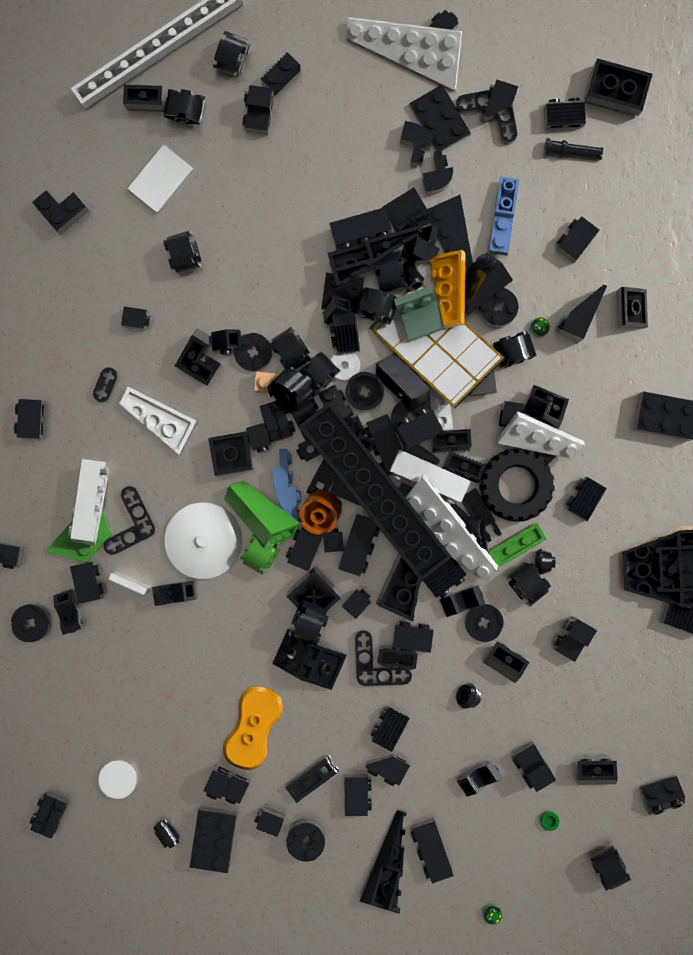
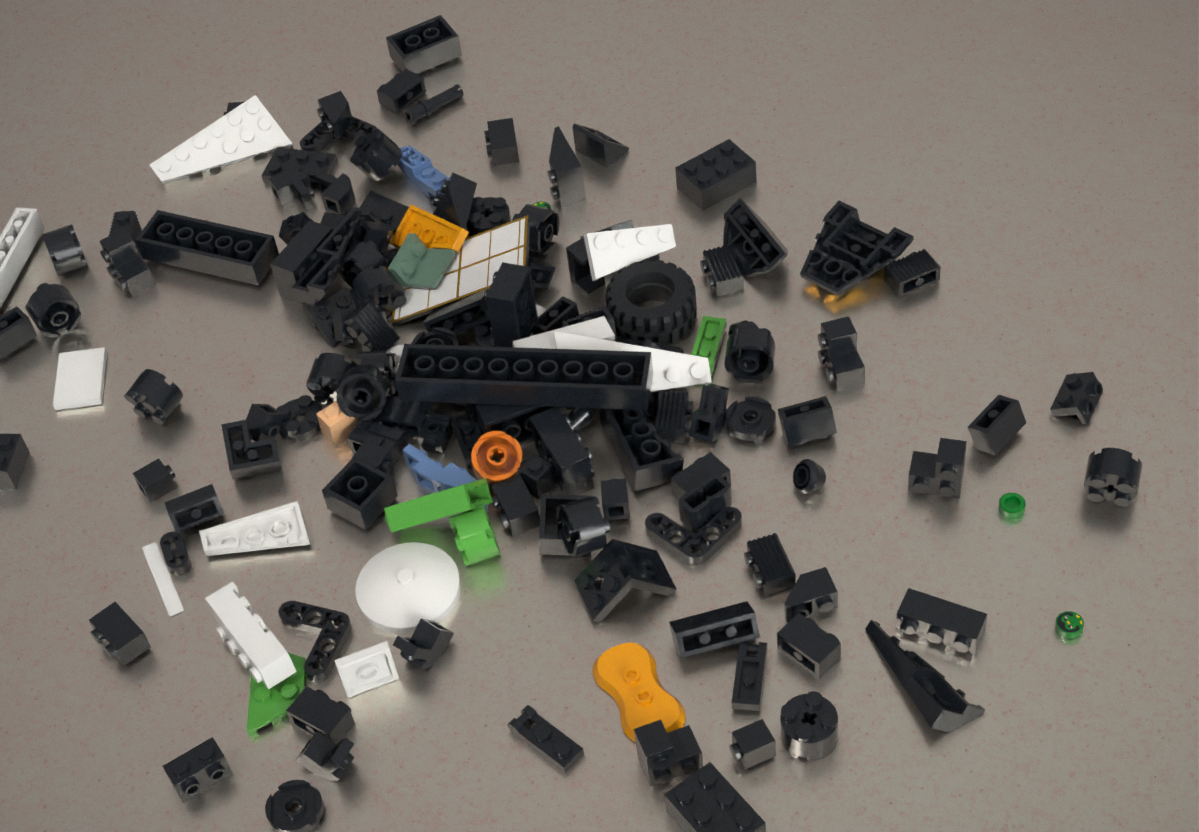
camera: 45 degrees left, 40 degrees down
black brick [457,761,502,797] -> none
none -> black brick [135,210,279,286]
none -> white sticker [142,542,184,616]
none -> black brick [164,484,224,533]
none -> black brick [279,212,313,245]
none -> black brick [350,128,402,181]
none -> black plate [507,705,584,773]
none -> black brick [669,601,760,658]
none -> black wedge [723,198,788,277]

